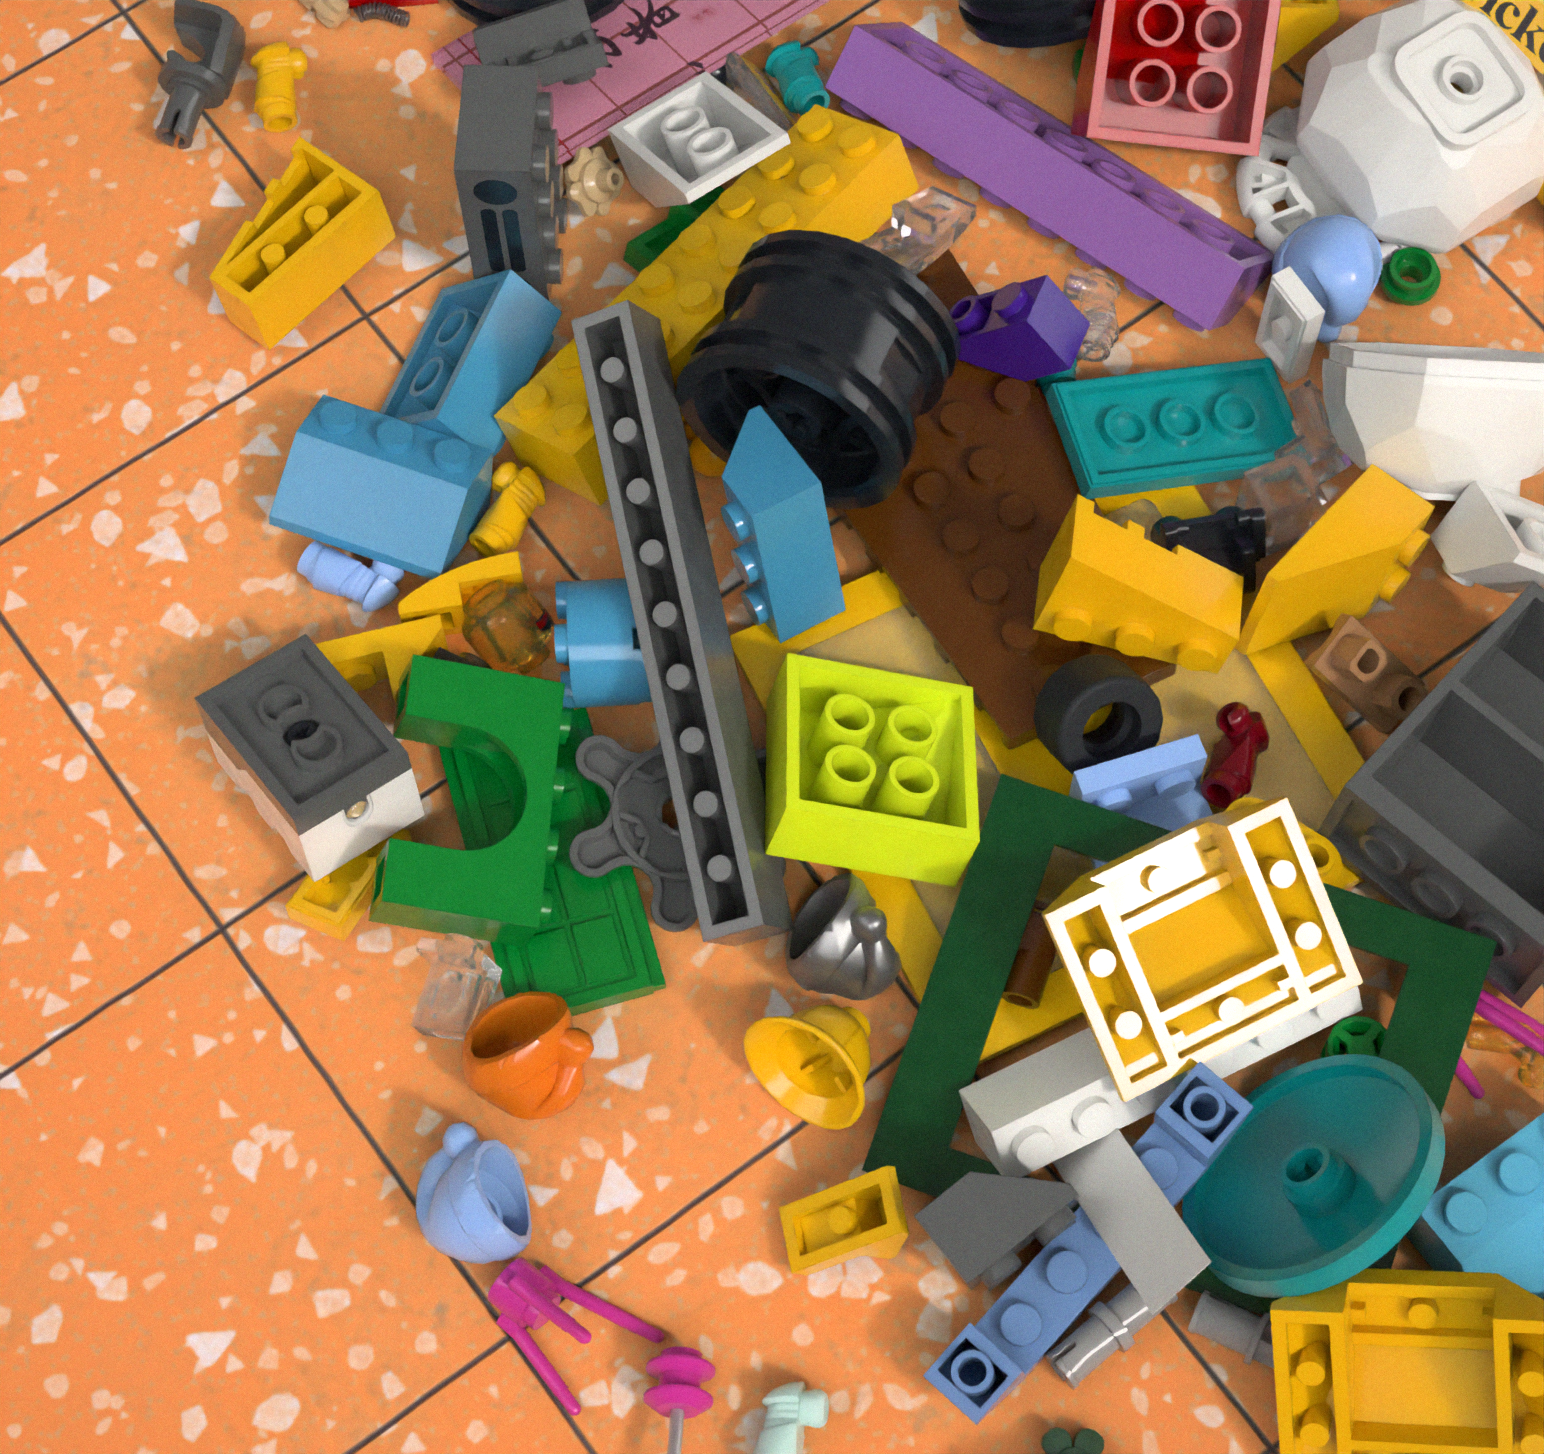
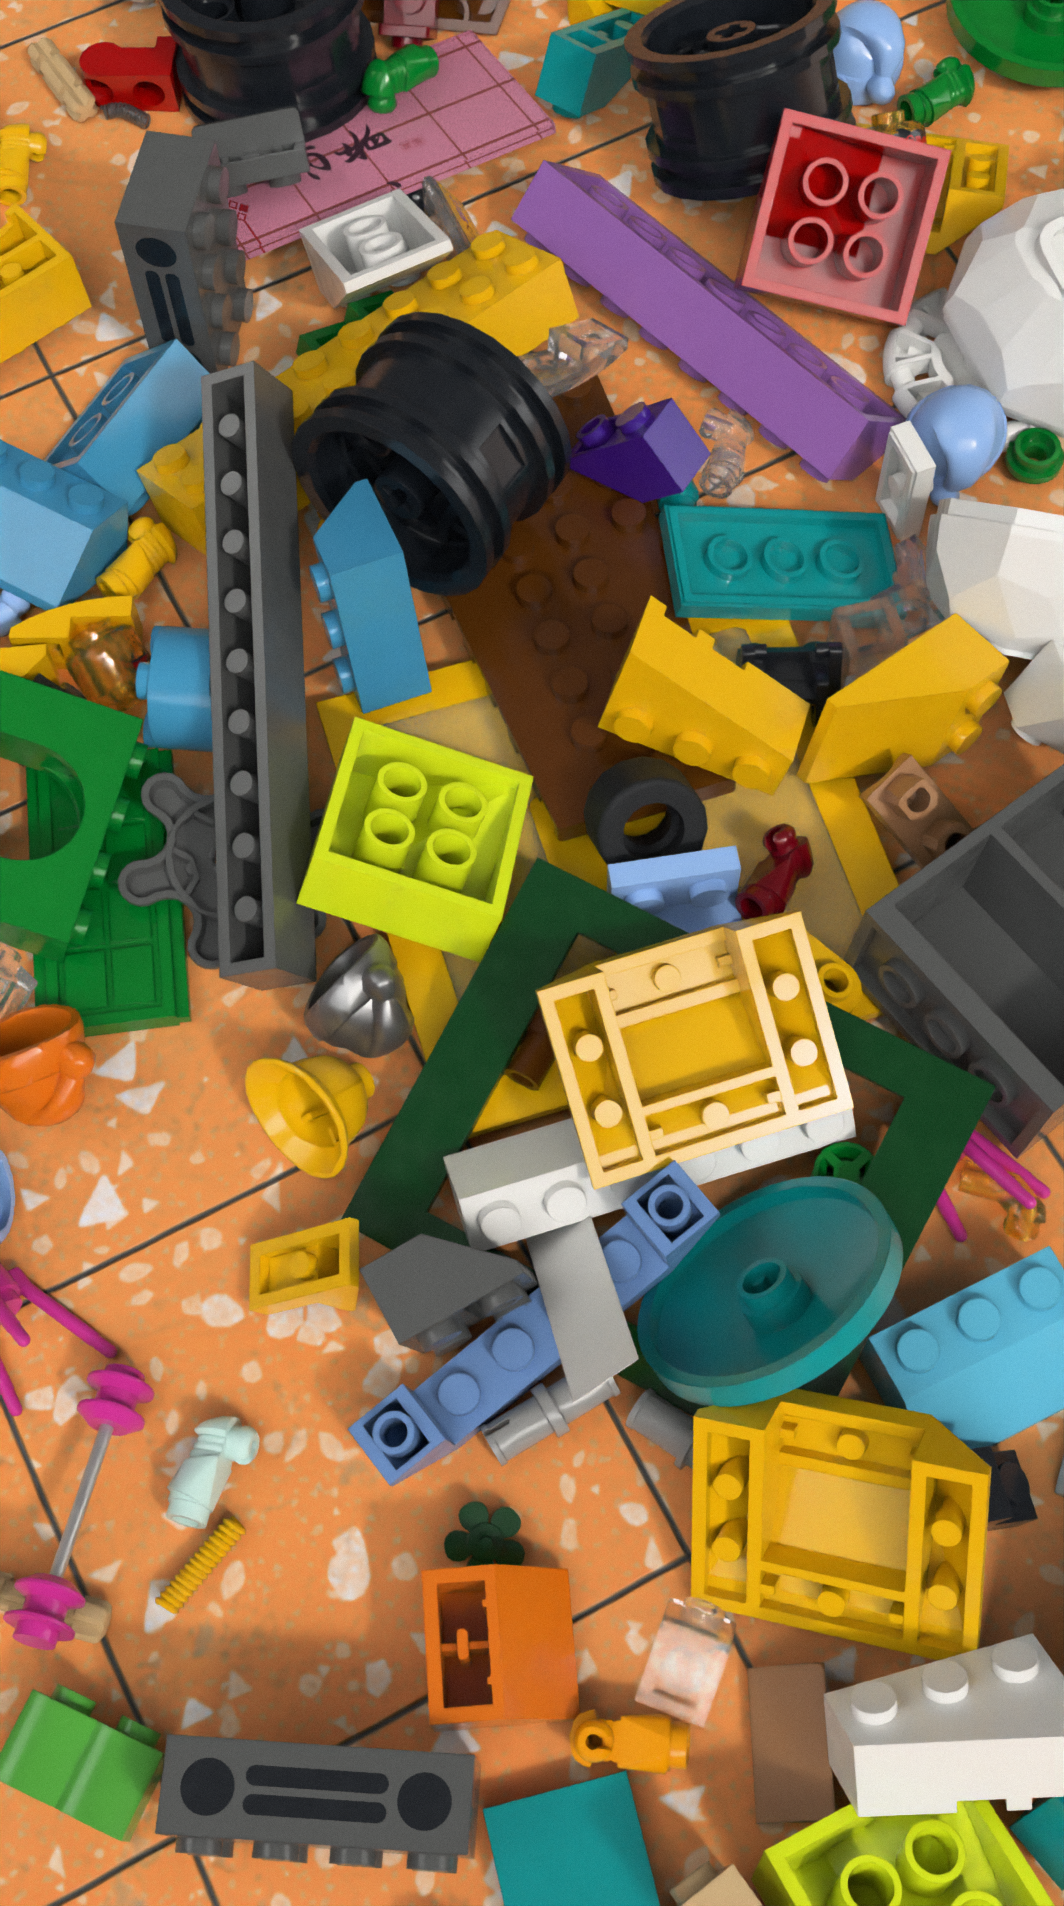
camera: 10 degrees right, 0 degrees up
tan plant [564,146,624,217] -> none
teal arm [765,40,830,116] -> none

